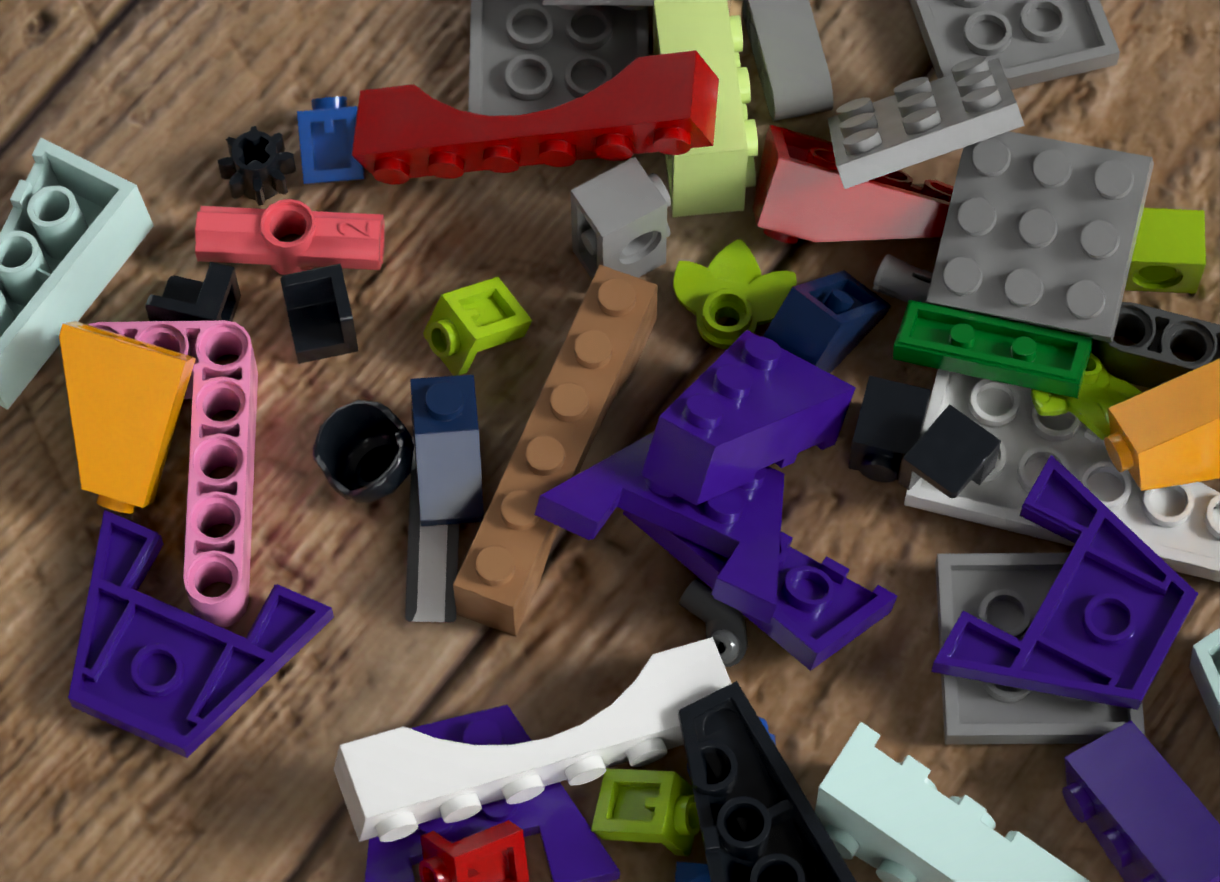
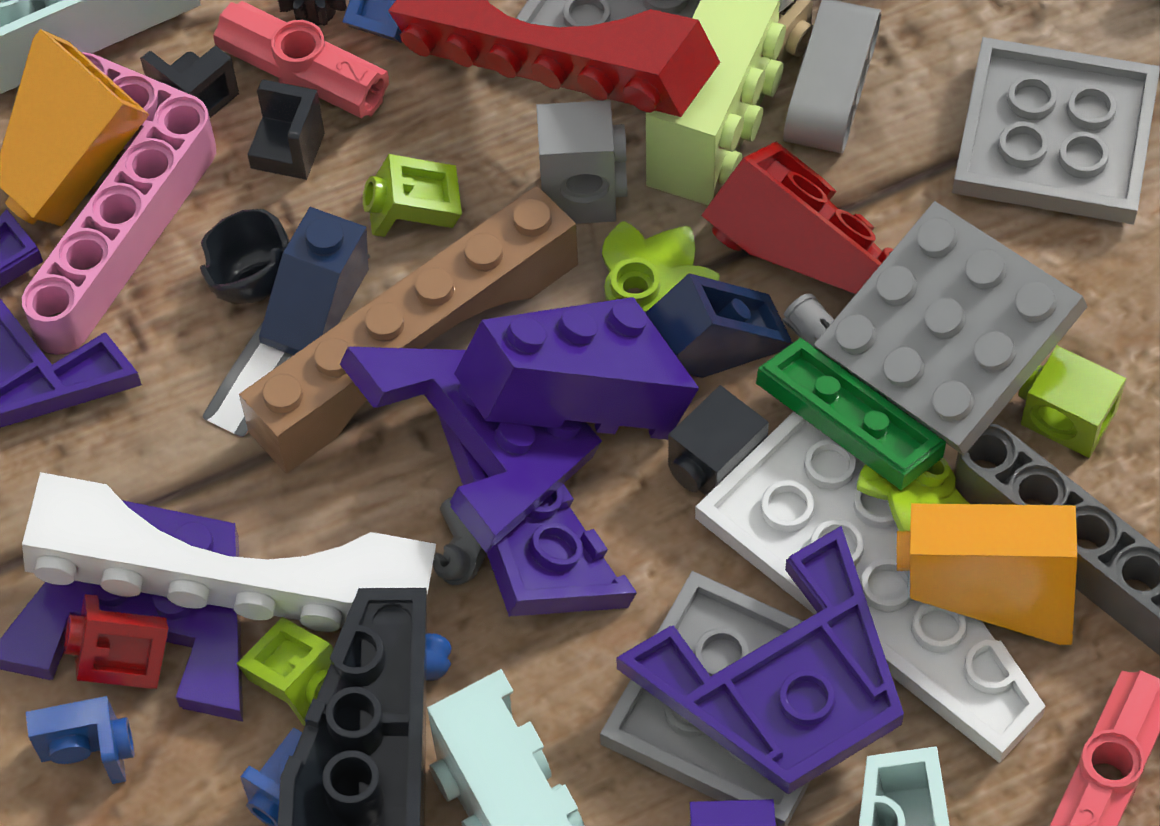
camera: 30 degrees right, 5 degrees down
light grey plate [827,56,1025,189] -> none
black panel [898,404,1001,498] -> none

